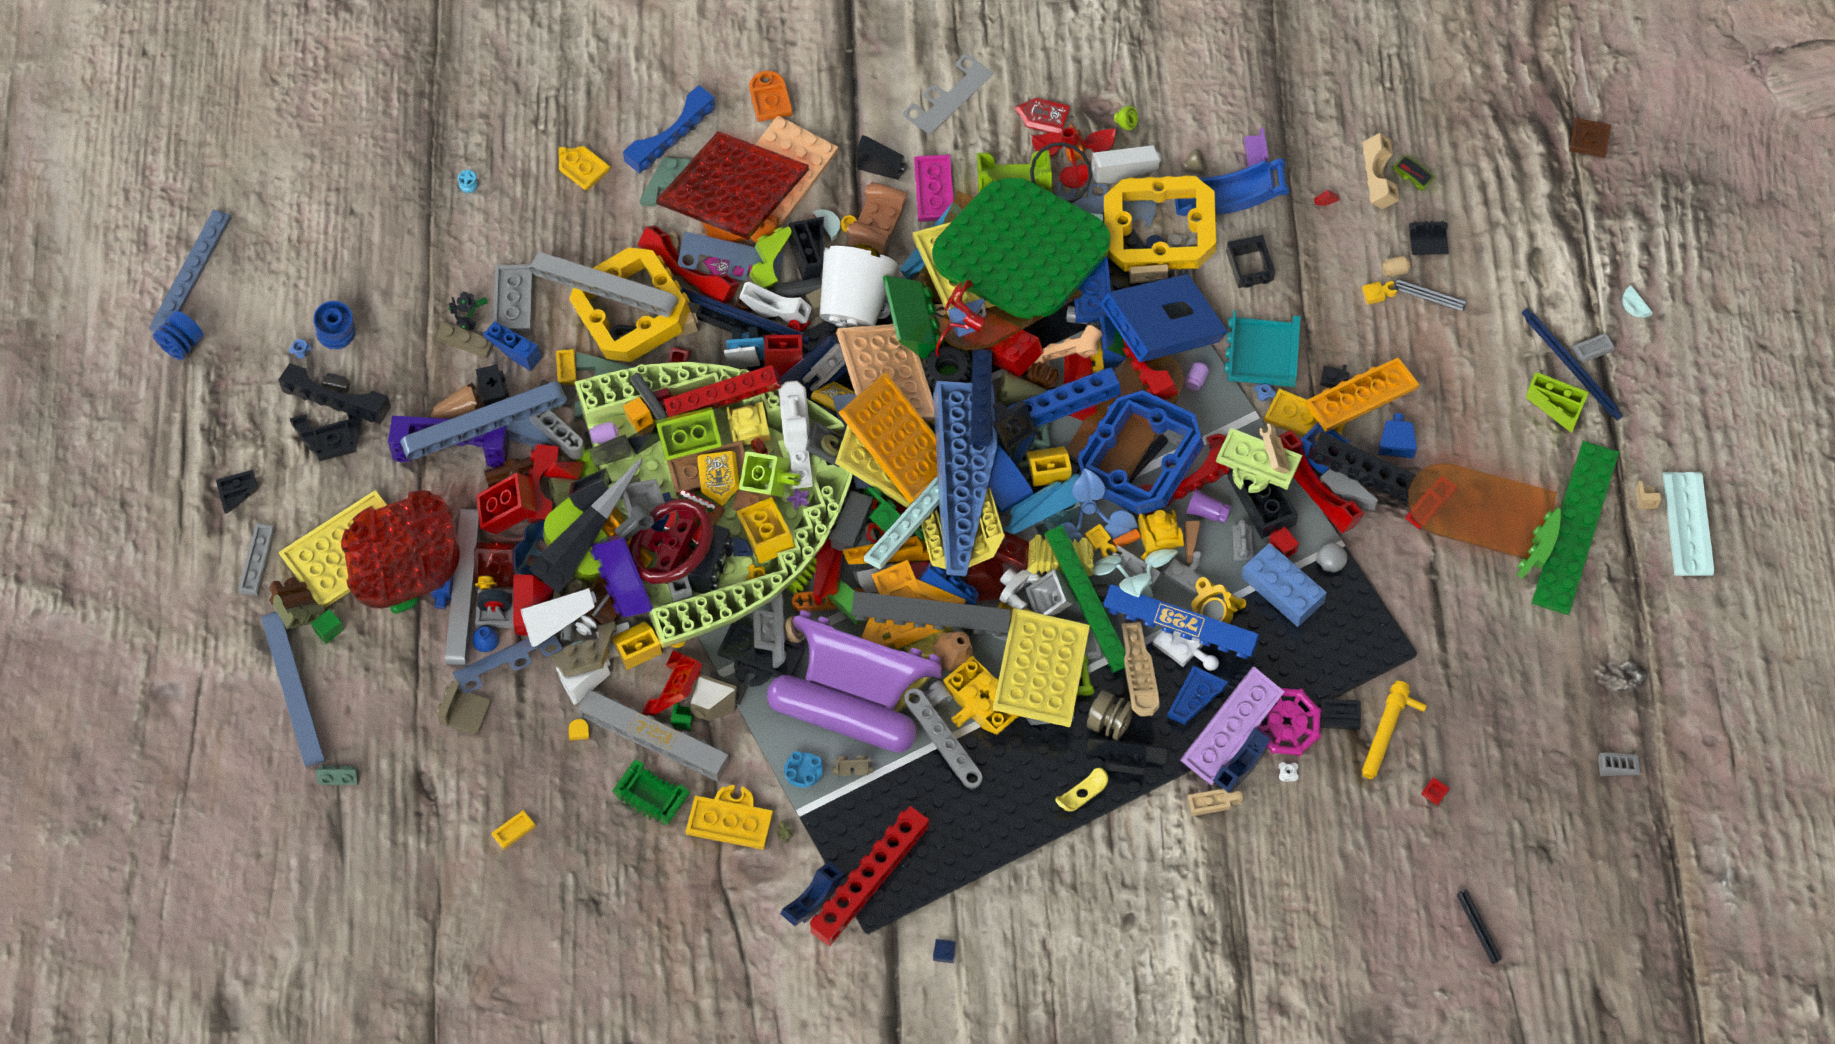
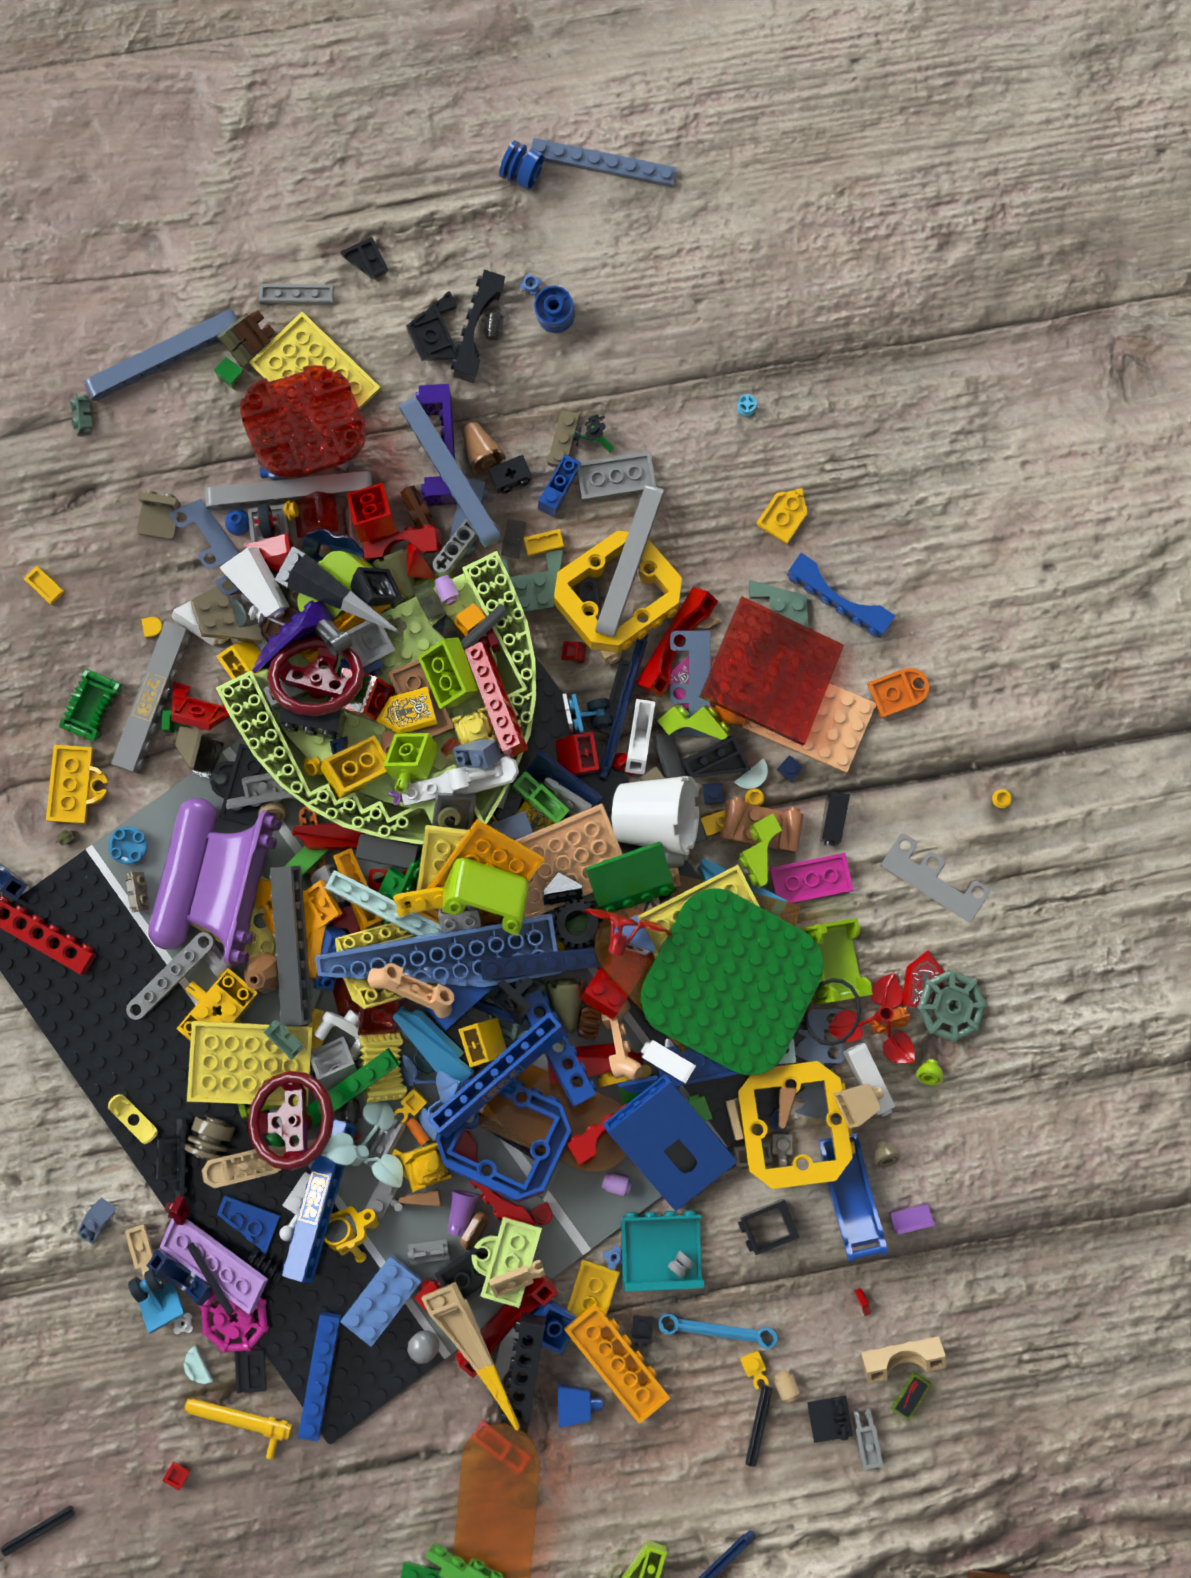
camera: 80 degrees right, 20 degrees up
none -> sand blue slope [77,1197,117,1245]
none -> dark azure plate [128,1268,185,1334]
none -> dark red tile [164,1196,191,1225]
none -> light aqua tile [184,1345,213,1384]
none -> black bar [186,1242,234,1316]
none -> dark red piece [247,1071,335,1170]
none -> sand green hinge [263,1020,304,1060]
none -> blue arch [298,1312,342,1442]
none -> light nougat plate [368,963,454,1018]
none -> yellow plate [393,887,443,917]
none -> tan plate [421,1282,520,1431]
none -> blue brick [427,1012,568,1139]
none -> light grey brick [438,905,481,933]
none -> lime windscreen [442,857,529,936]
none -> sand blue slope [453,739,502,768]
none -> medium nougat tile [460,1211,489,1250]
none -> bright green slope [510,771,569,823]
none -> slope [543,872,582,906]
none -> white slope [641,1040,696,1083]
none -> dark azure piece [658,1312,777,1349]
none -> light grey wheel [667,1251,694,1279]
none -> lime arch [739,814,782,889]
none -> dark blue plate [776,755,804,783]
none -> medium nougat slope [779,1088,797,1129]
none -> tan torso [833,1083,884,1128]
none -> light grey hinge [853,1408,883,1470]
none -> sand green plate [917,969,987,1043]
none -> yellow plate [992,789,1012,809]

